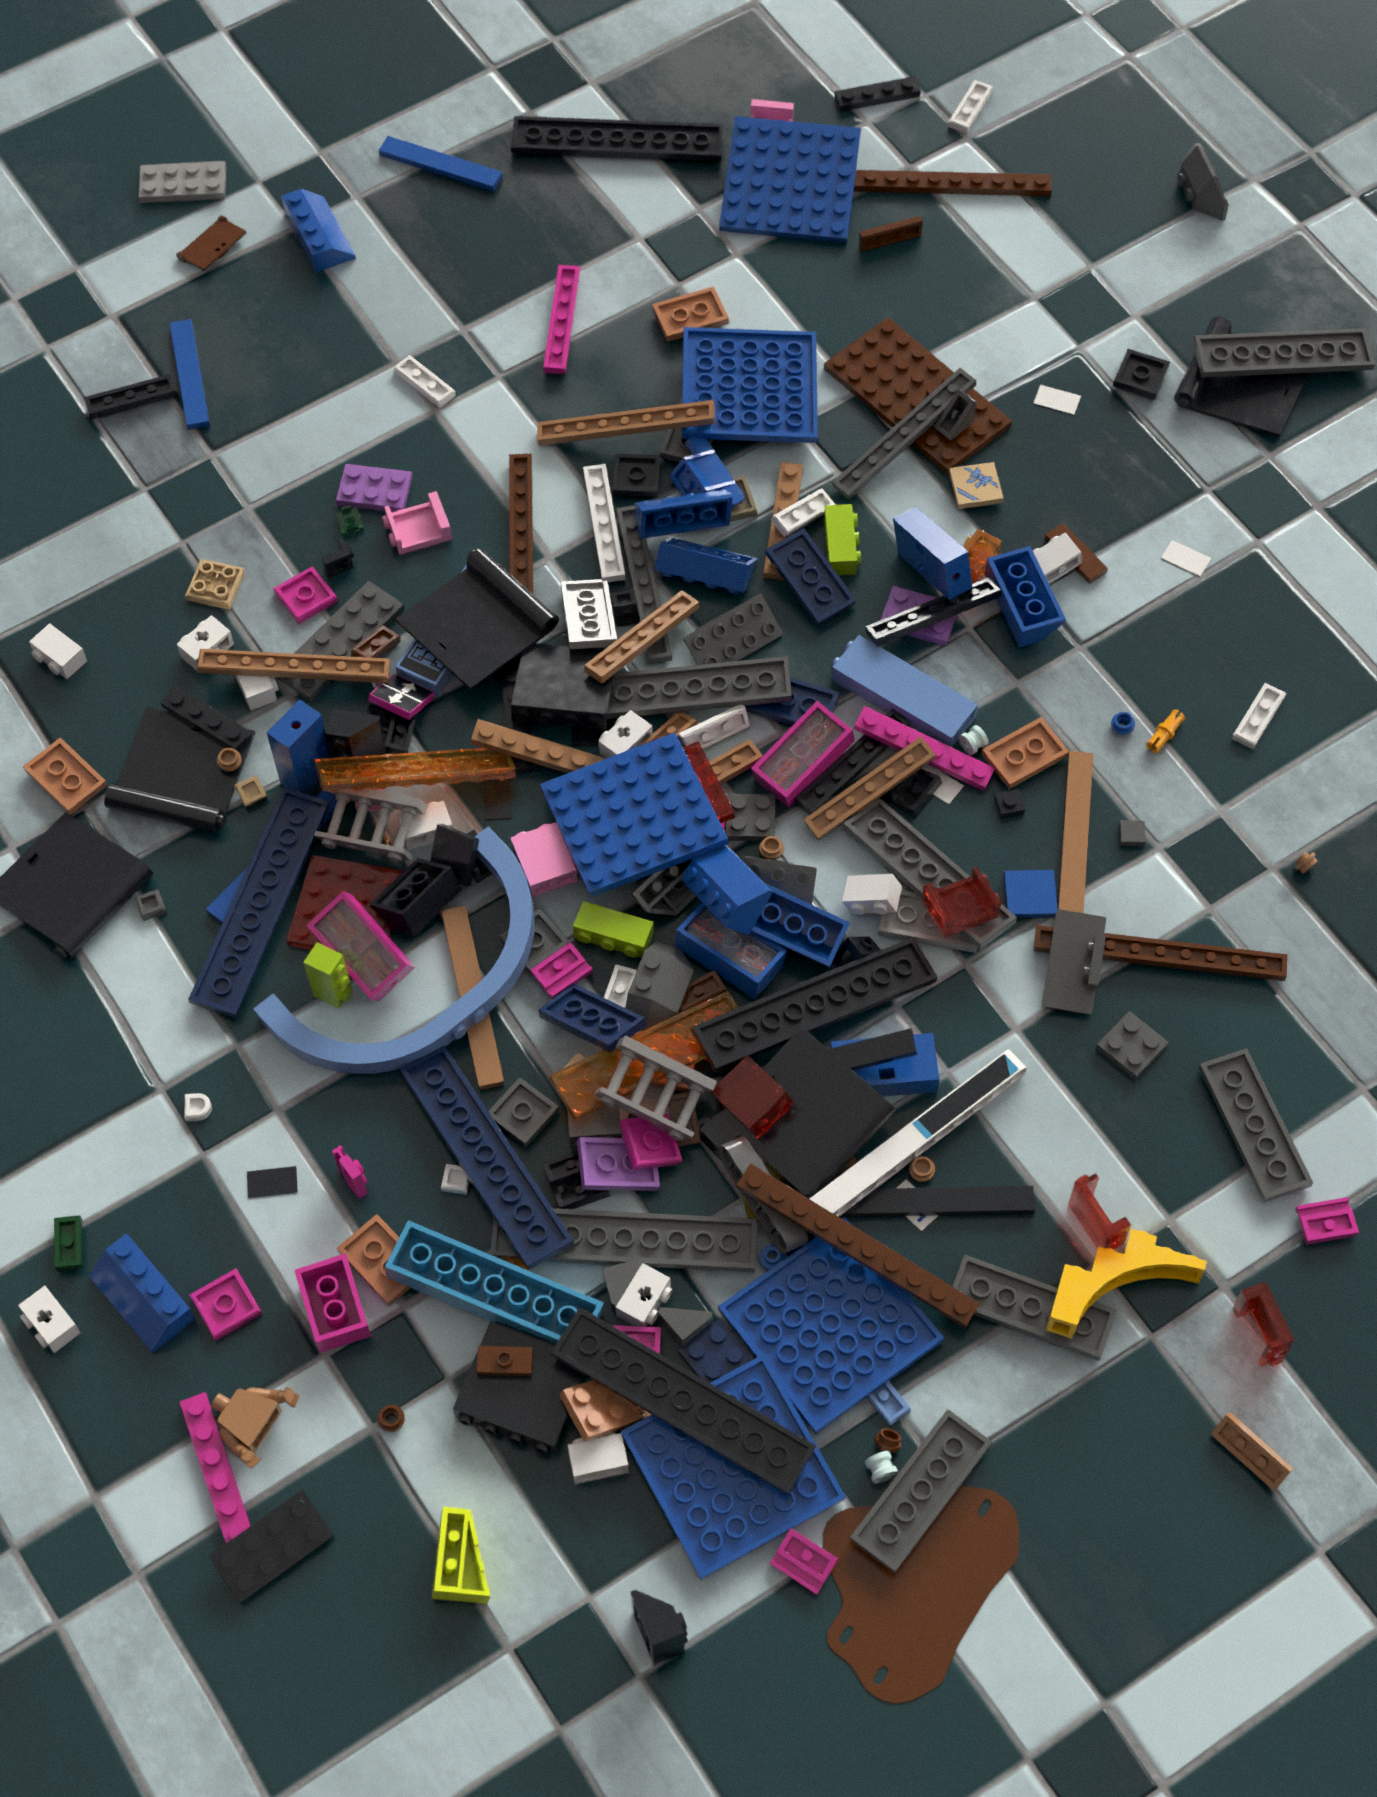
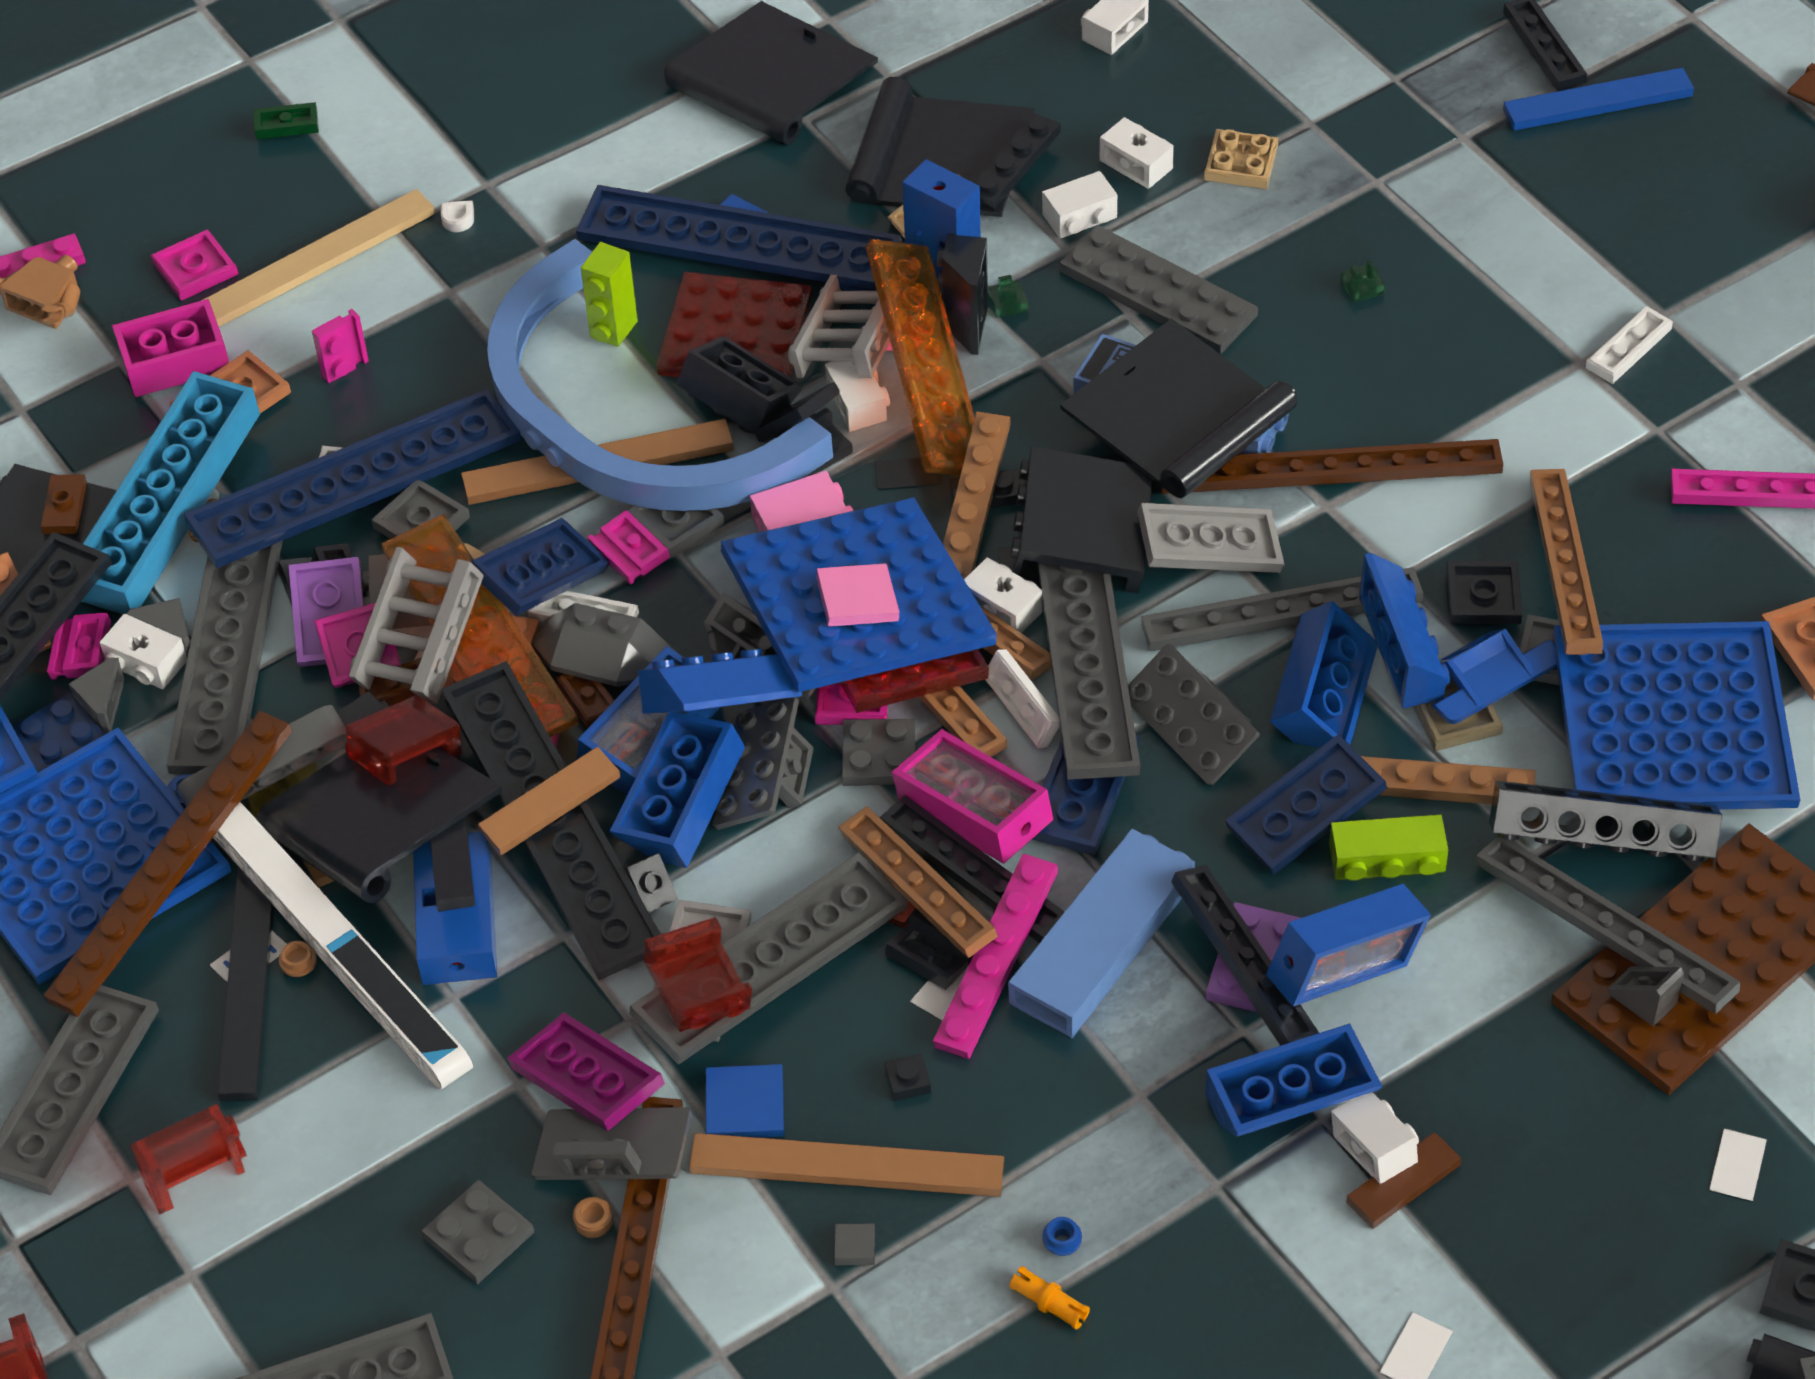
camera: 90 degrees right, 10 degrees down
white brick [18,1286,80,1353] -> none
nougat plate [23,738,108,815] -> none
blue slope [89,1233,195,1353] -> none
dark grey tile [135,889,167,921] -> none
medium nougat tile [197,649,390,683] -> none
black sticker [247,1166,298,1198] -> none
dark pink tile [273,566,338,624] -> none
clear brick [306,891,416,1001] -> none
black bracket [321,538,354,578] -> none
medium lavender plate [336,464,413,512] -> none
reddish brown plate [351,625,401,658] -> none
black slope [367,704,417,754] -> none
tile [368,674,434,720] -> none
reddish brown plate [377,1405,405,1432] -> none
bright pink panel [382,491,452,555] -> none
lime brick [573,901,654,958] -> none
white plate [583,464,625,582] -> none
medium nougat plate [585,590,699,683] -> none
black bracket [610,590,639,627] -> none
medium nougat plate [759,836,784,860] -> none
white tile [771,488,835,537] -> none
white brick [842,874,902,915] -> none
tan tile [949,462,1004,509] -> none
light aqua wheel [958,725,989,755] -> none
clear orange brick [964,529,1002,584] -> none
nougat plate [982,717,1069,789] -> none
yellow arch [1046,1229,1207,1339] -> none
none -> tan tile [201,189,435,327]
none -> medium nougat tile [478,747,620,856]
none -> magenta plate [507,1013,665,1132]
none -> medium nougat tile [573,1197,613,1238]
none -> bright pink tile [816,563,900,627]
none -> brick [1489,780,1722,861]

